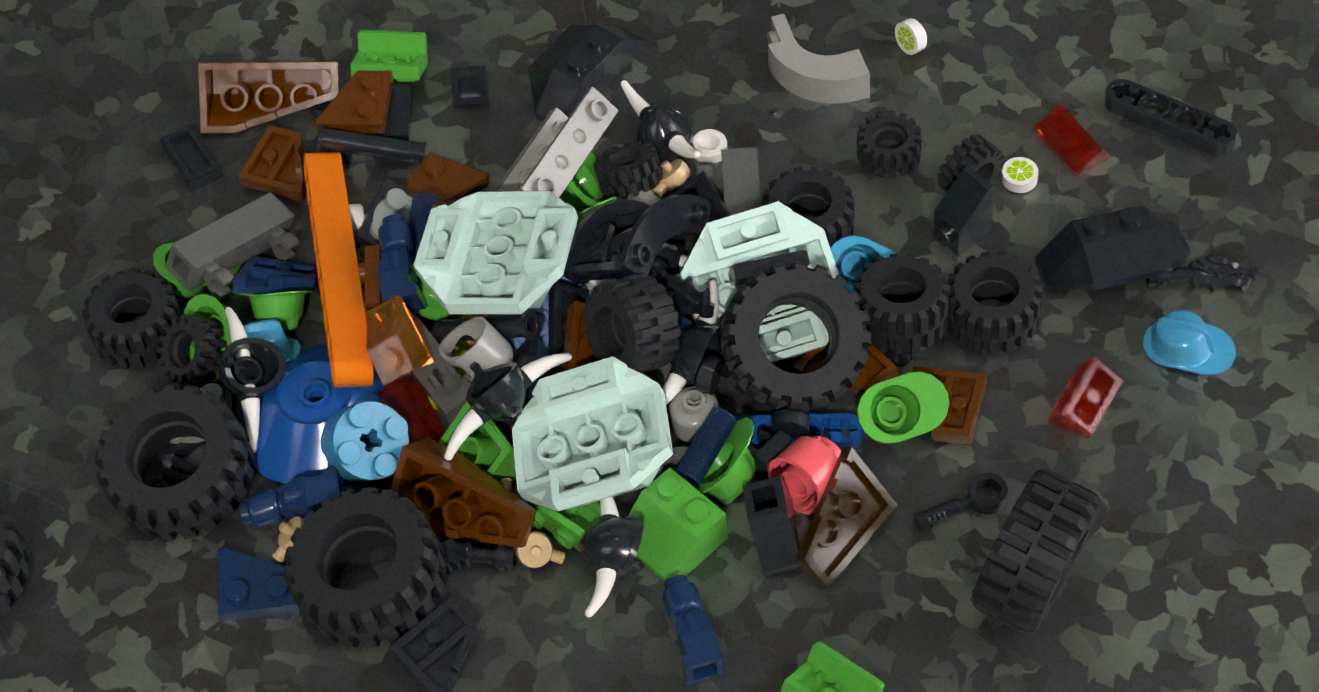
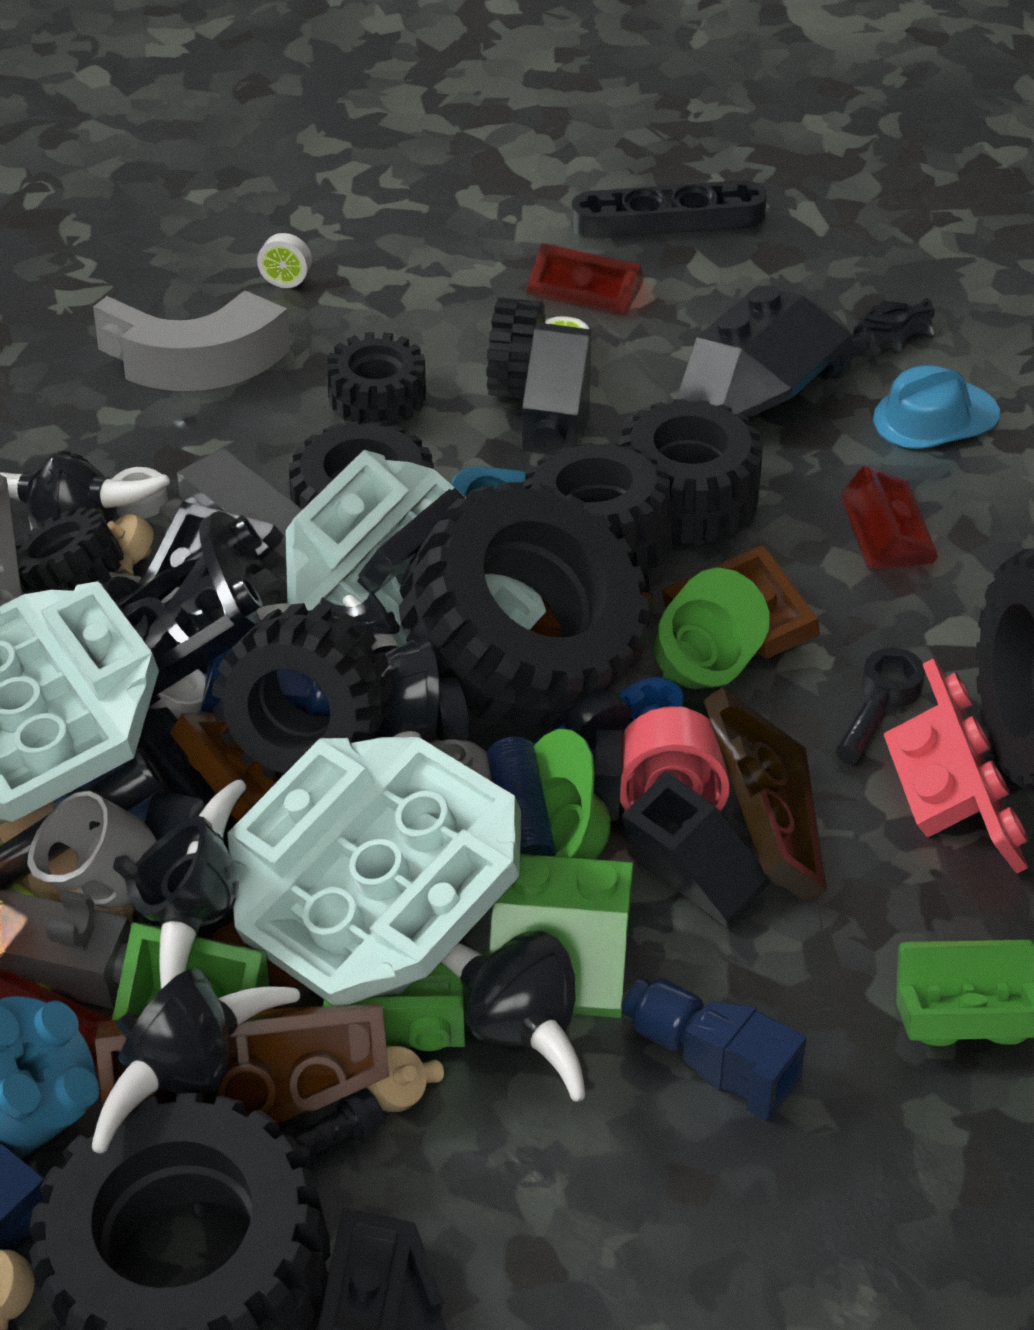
camera: 45 degrees left, 10 degrees down
none -> black helmet [92,968,300,1154]
none -> coral bracket [883,658,1029,874]

